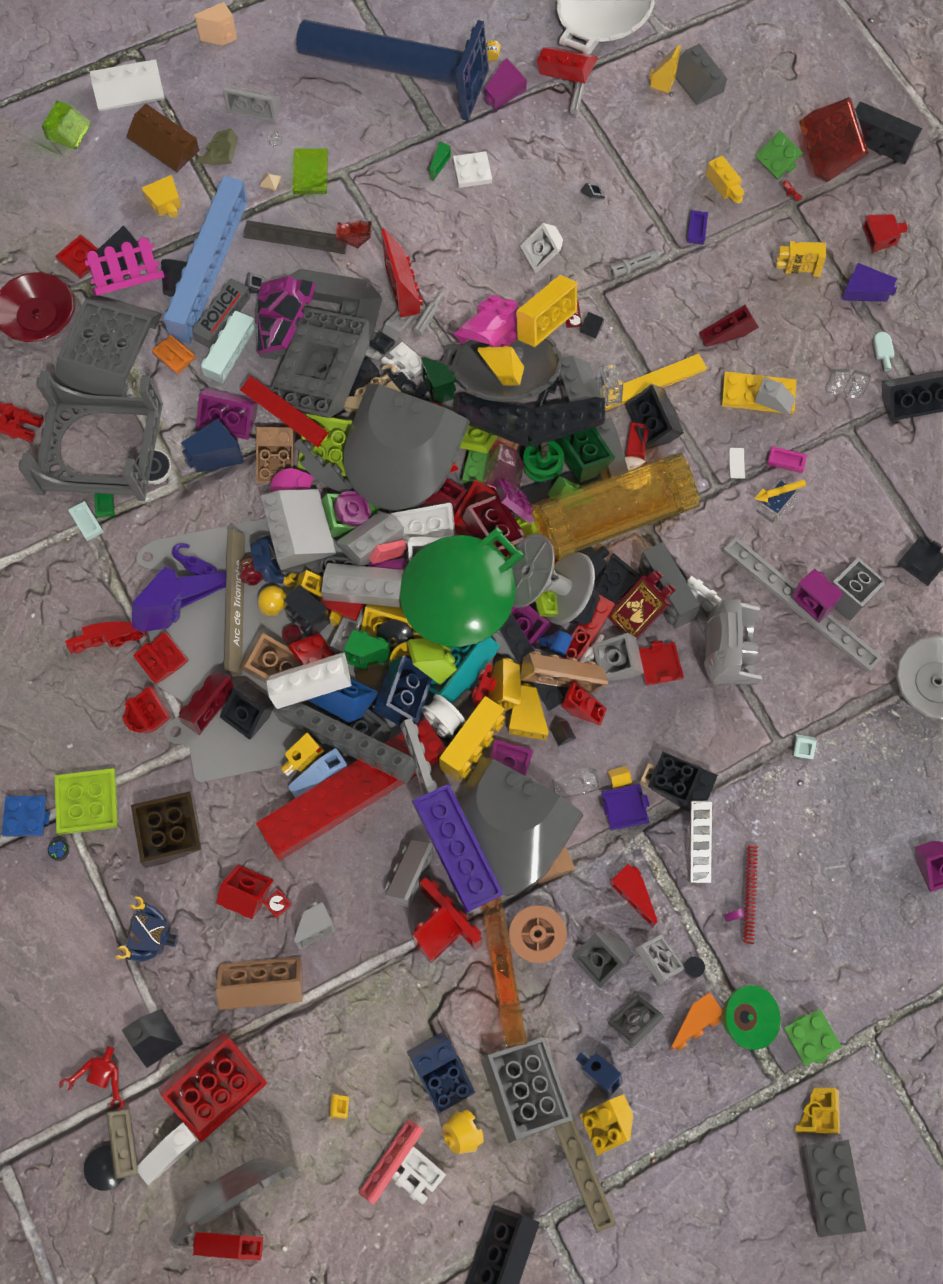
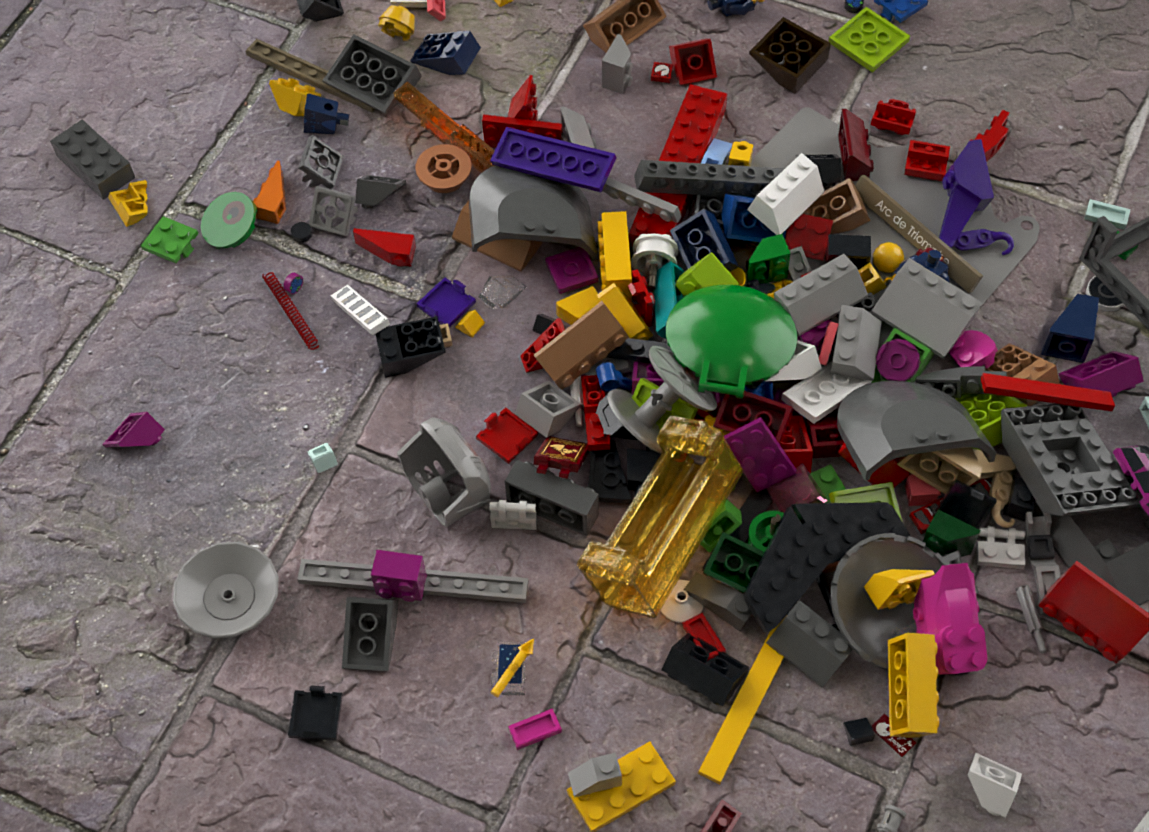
camera: 145 degrees right, 10 degrees down
clear torso [595,363,623,406] -> none
white sticker [730,448,745,478] -> none

